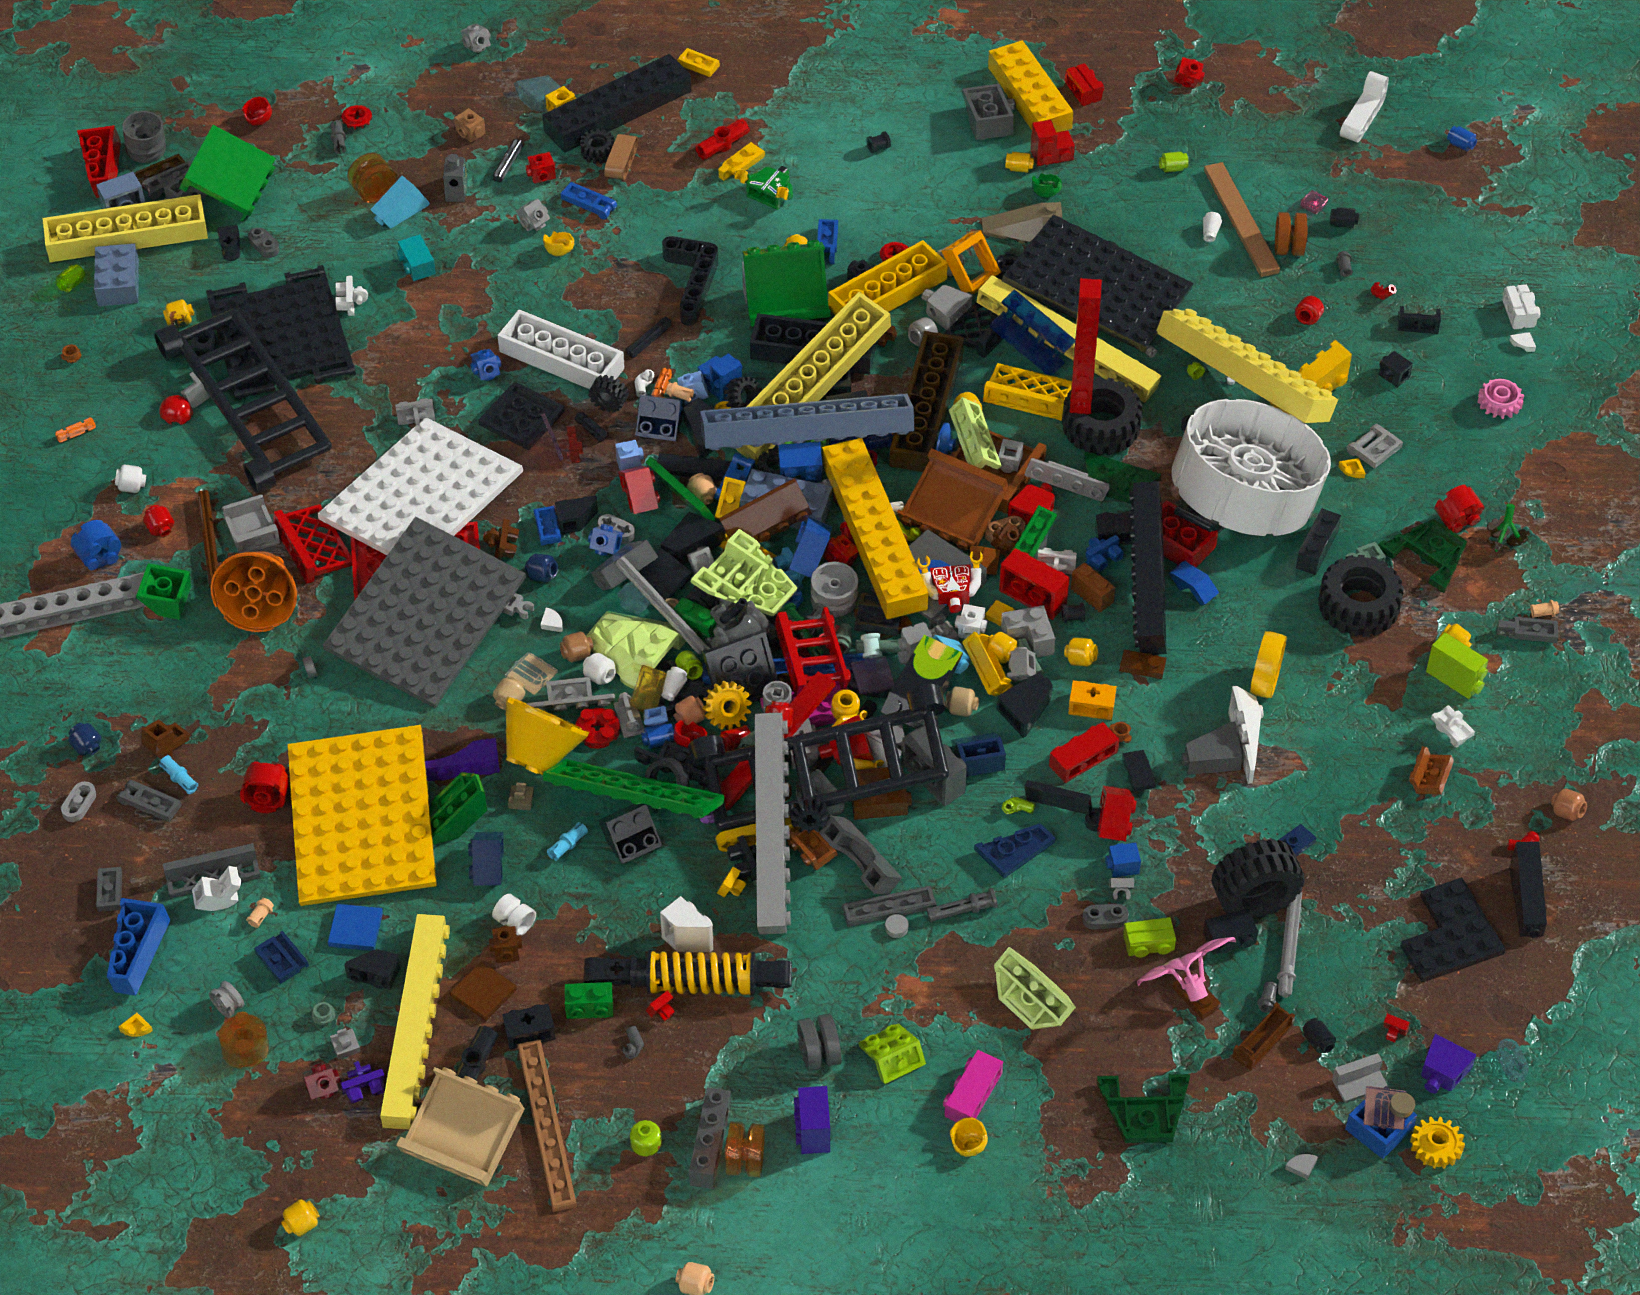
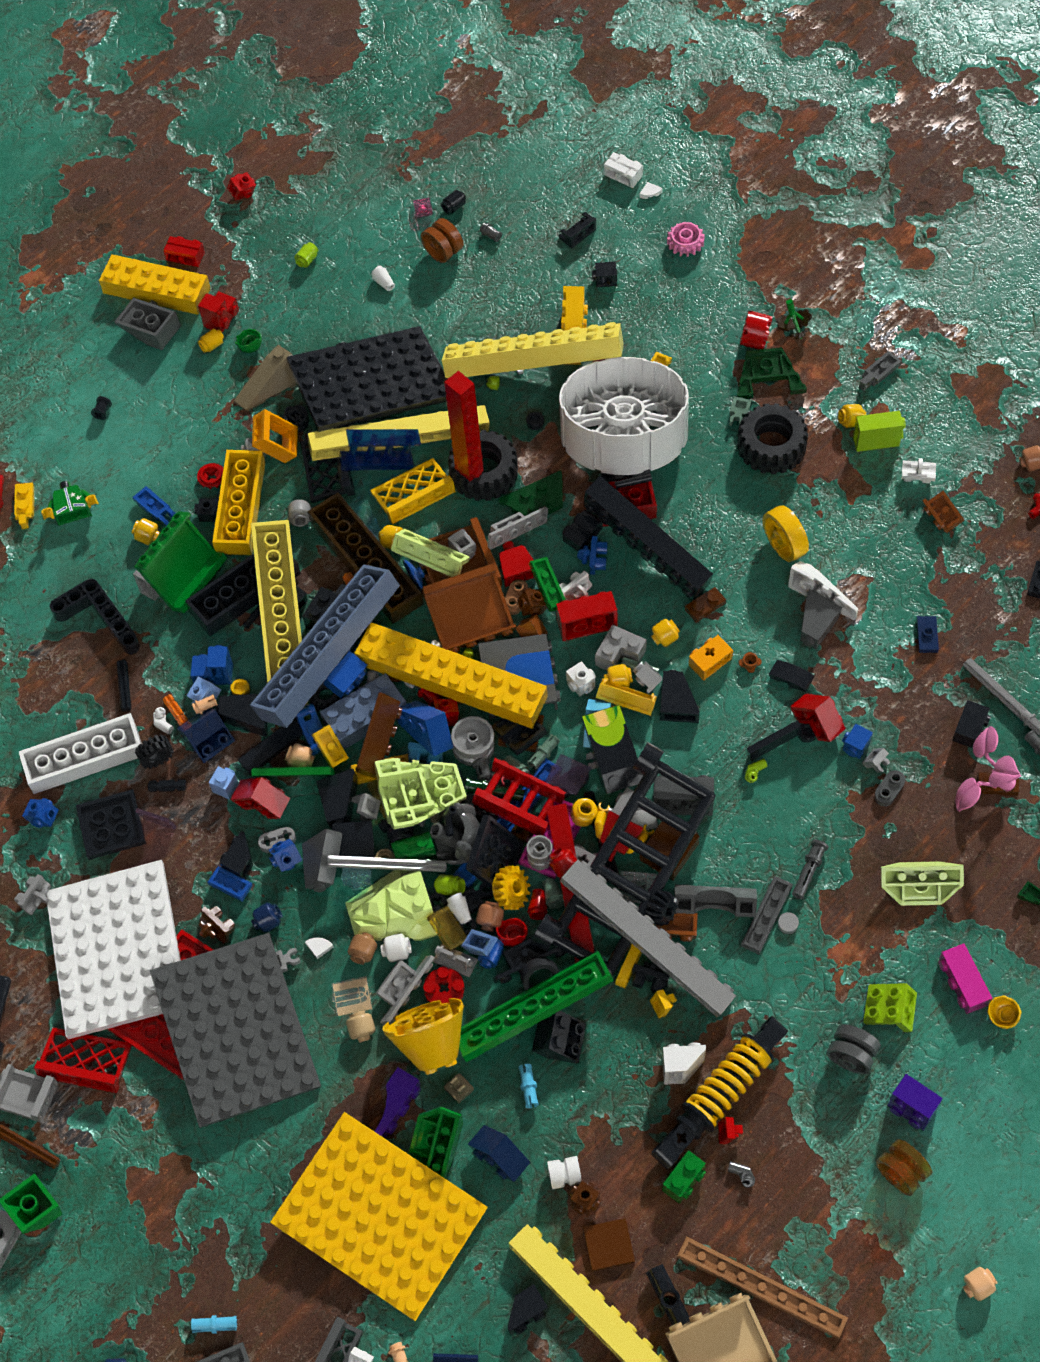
camera: 45 degrees left, 10 degrees up
reddish brown brick [141,719,190,759] -> none
orange cone [210,552,297,632] -> none
red brick [240,762,290,813] -> none
flat silver tile [303,656,318,679] -> none
blue tile [328,904,383,951] -> none
black brick [502,1004,556,1050] -> none
clear red plate [566,425,583,464] -> none
lime head [630,1120,662,1157] -> none
dark grey brick [689,1087,731,1189] -> none
black tyre [724,377,762,408] -> none
light aqua bush [860,633,882,659] -> none
light grey brick [898,622,932,666] -> none
torso [916,551,983,613] -> none
light grey torso [922,285,972,330] -> none
light grey tile [929,621,959,641] -> none
tan head [945,687,979,717] -> none
dark blue slope [951,732,1006,777] -> none
dark blue wing [974,823,1055,878] -> none
yellow tile [985,600,1015,626] -> none
red brick [1049,722,1119,783] -> none
black bush [1061,603,1085,623] -> none
dark orange brick [1071,562,1116,612] -> none
lime brick [1123,917,1176,958] -> none
blue slope [1169,561,1219,606] -> none
medium nougat tile [1204,162,1280,277] -> none
black tyre [1211,839,1305,919] -> none
red head [1295,296,1324,325] -> none
black brick [1296,508,1341,575] -> none
white beam [1340,71,1389,143] -> none
light grey plate [1347,424,1403,469] -> none
red arm [1370,282,1397,300] -> none
blue brick [1447,126,1477,152] -> none
light nougat pin [1530,600,1559,618] -> none

